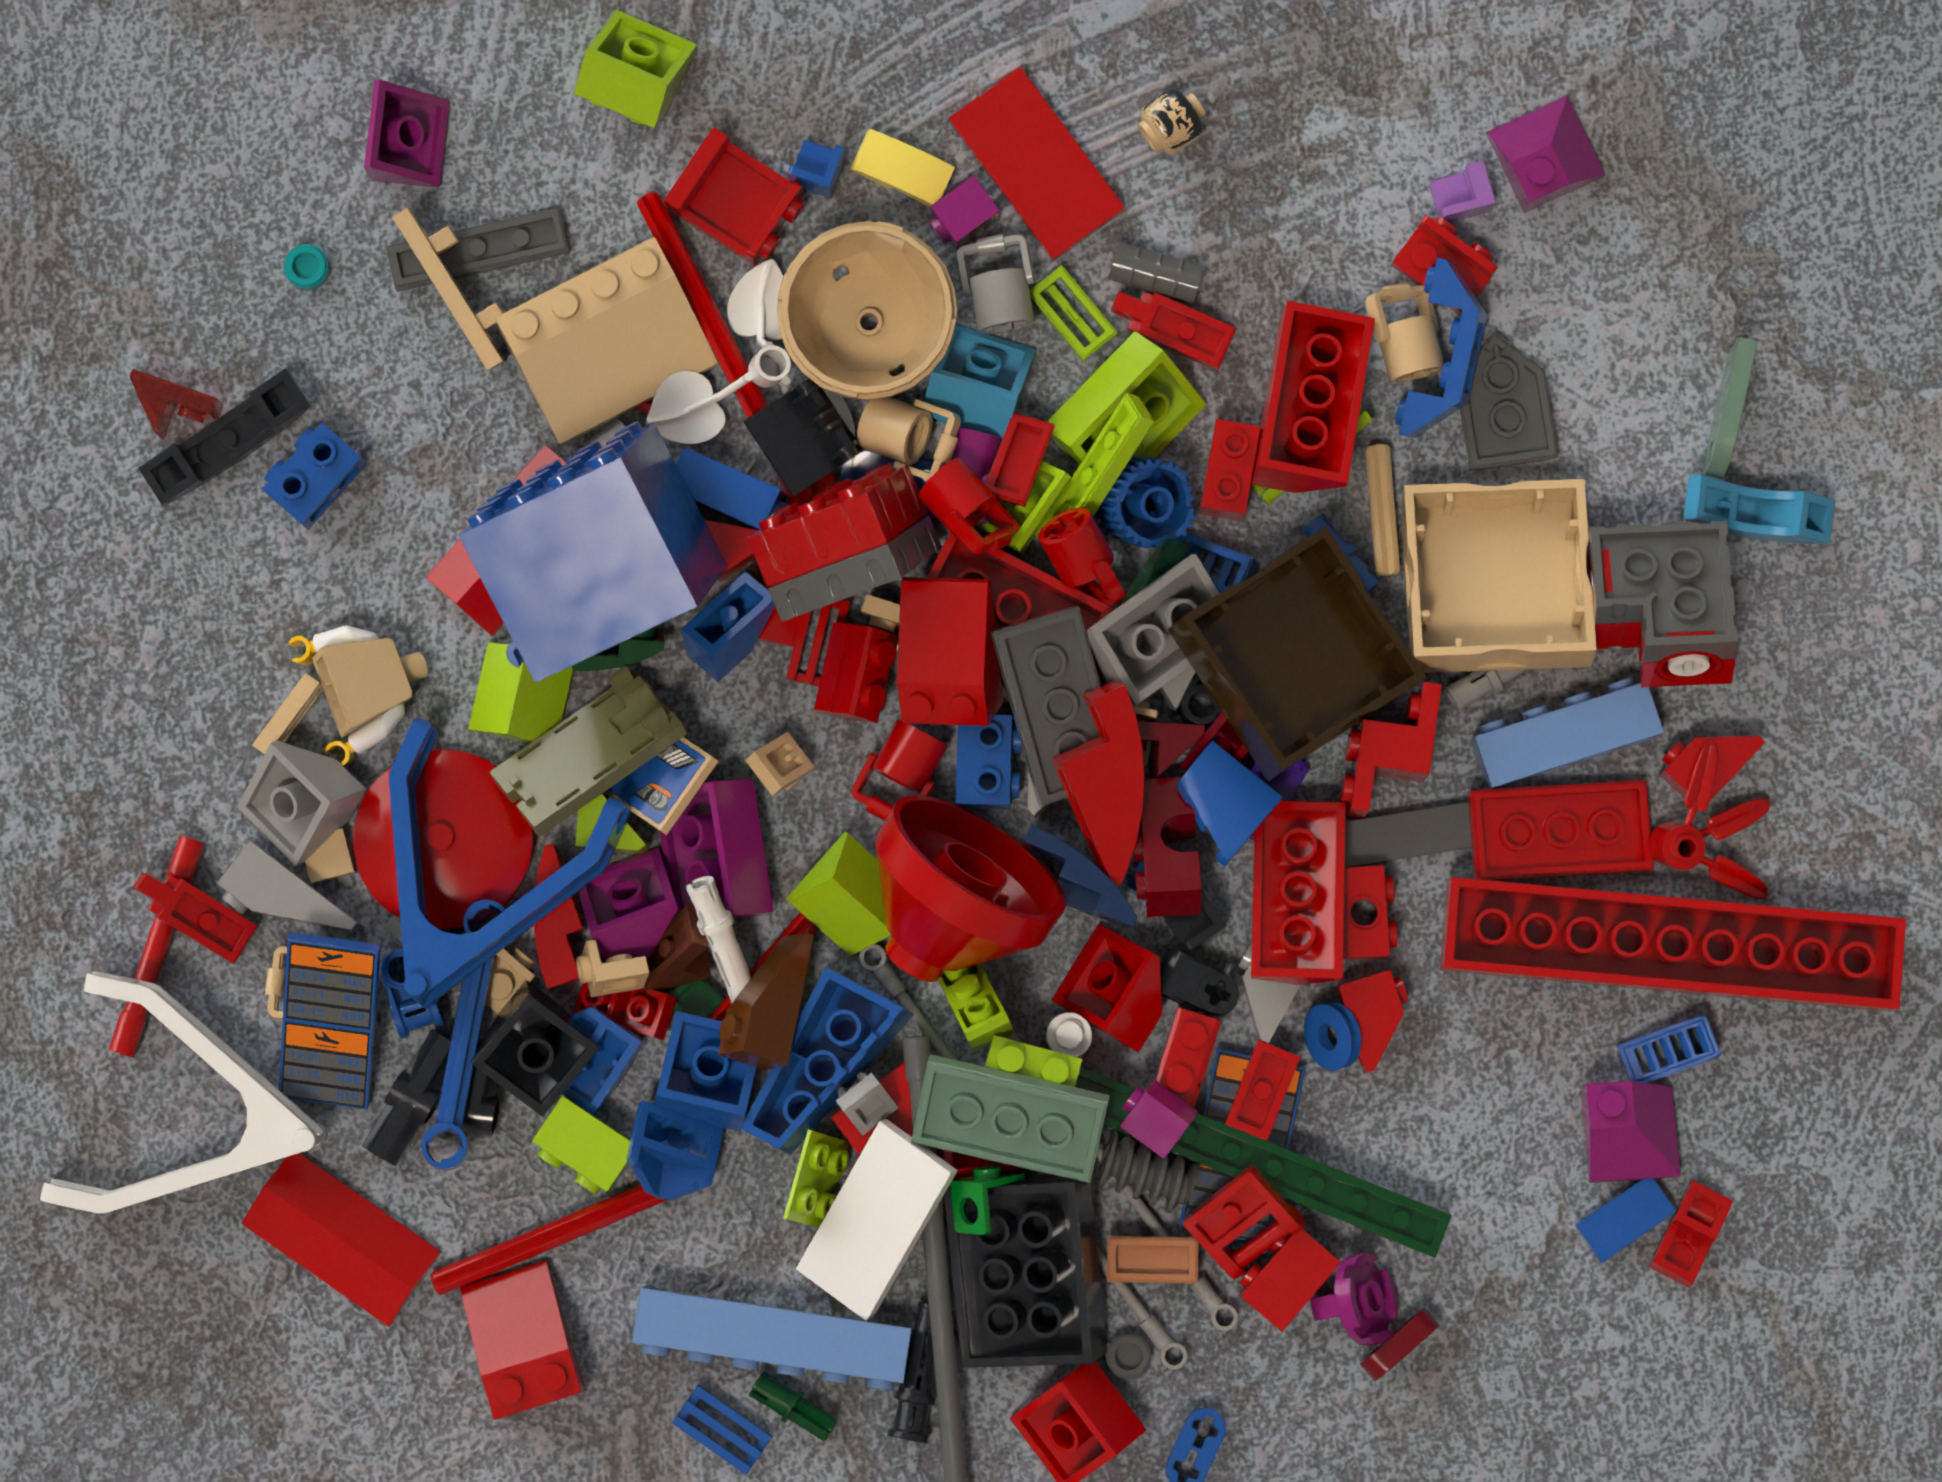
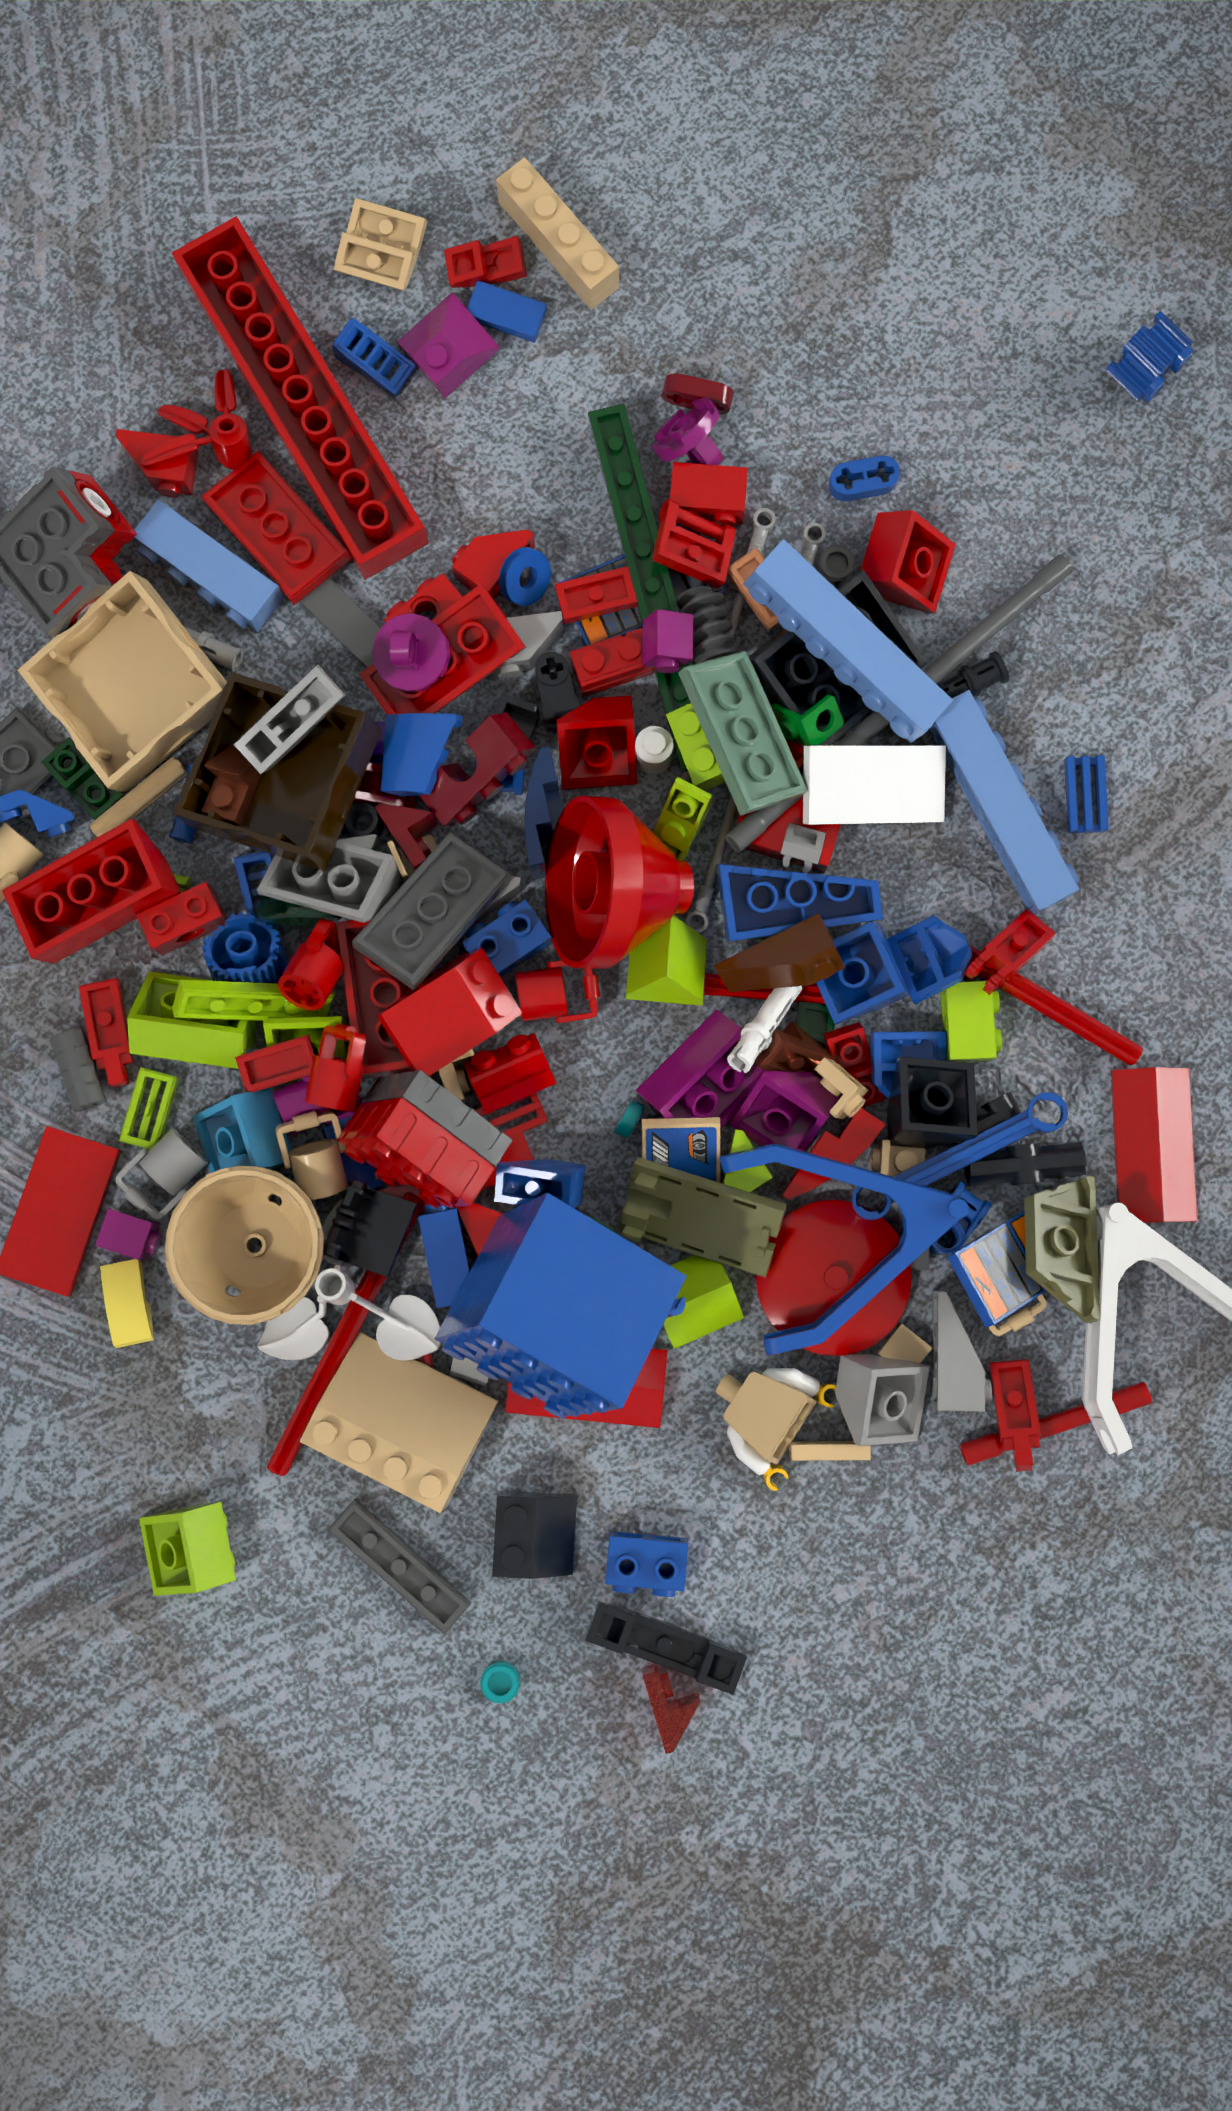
camera: 130 degrees left, 0 degrees up
magenta slope [364,79,450,187] -> none
tan hinge [392,208,505,371] -> none
slope [460,1260,586,1420] -> none
red panel [664,127,806,266] -> none
tan bracket [745,732,815,796] -> none
dark green axle [749,1371,837,1440] -> none
lime hinge [783,1130,849,1227] -> none
blue panel [787,140,846,199] -> none
red slope [1051,680,1144,886] -> none
red bracket [1339,682,1442,819] -> none
none -> dark green slope [41,737,124,820]
none -> copper slope [202,744,262,826]
none -> light grey slope [234,665,345,774]
none -> tan slope [333,198,428,291]
none -> magenta tile [372,613,450,693]
none -> black slope [492,1490,577,1579]
none -> tan brick [496,157,619,310]
none -> teal tile [613,1099,644,1139]
none -> medium blue brick [743,539,953,742]
none -> red hinge [965,909,1056,995]
none -> olive wing [1024,1175,1101,1323]

